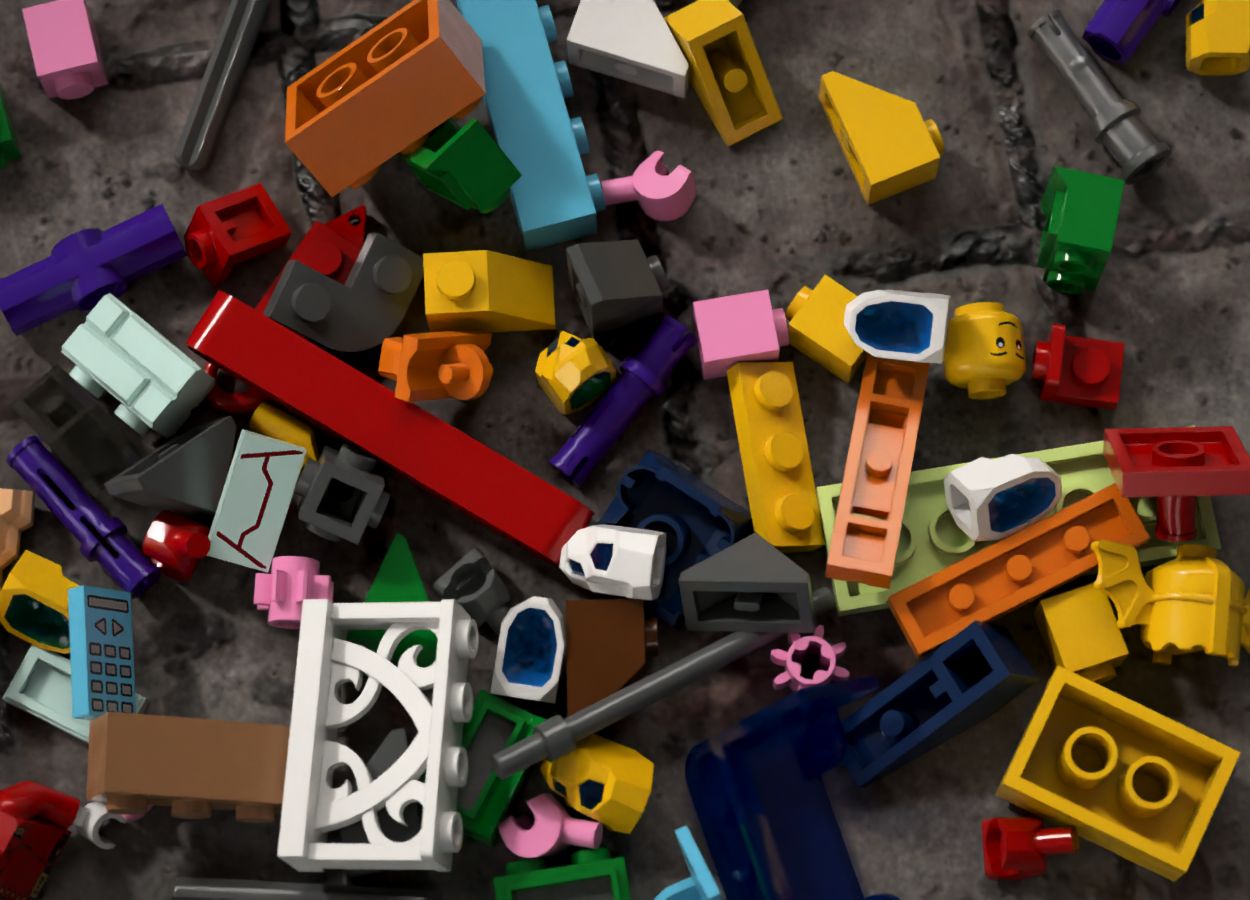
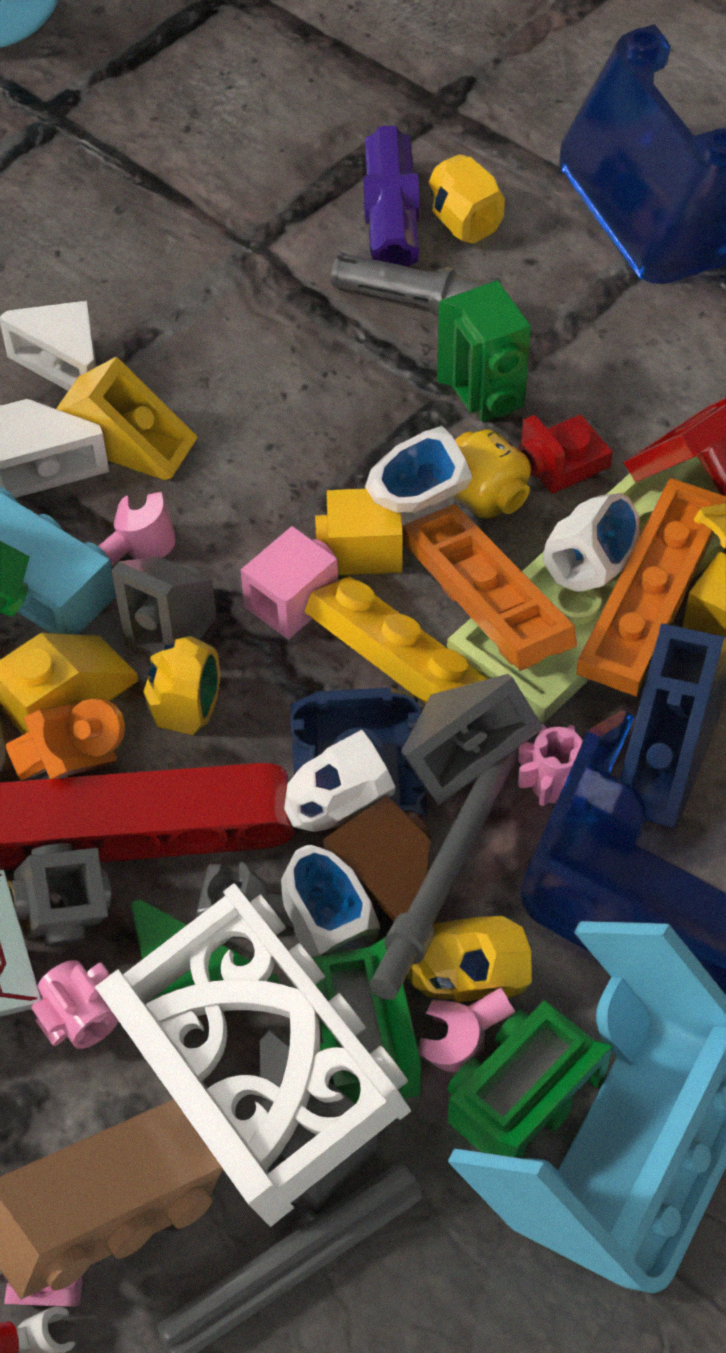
camera: 40 degrees left, 20 degrees down
dark purple pin [548,316,697,488] -> none
yellow slope [819,71,945,206] -> none

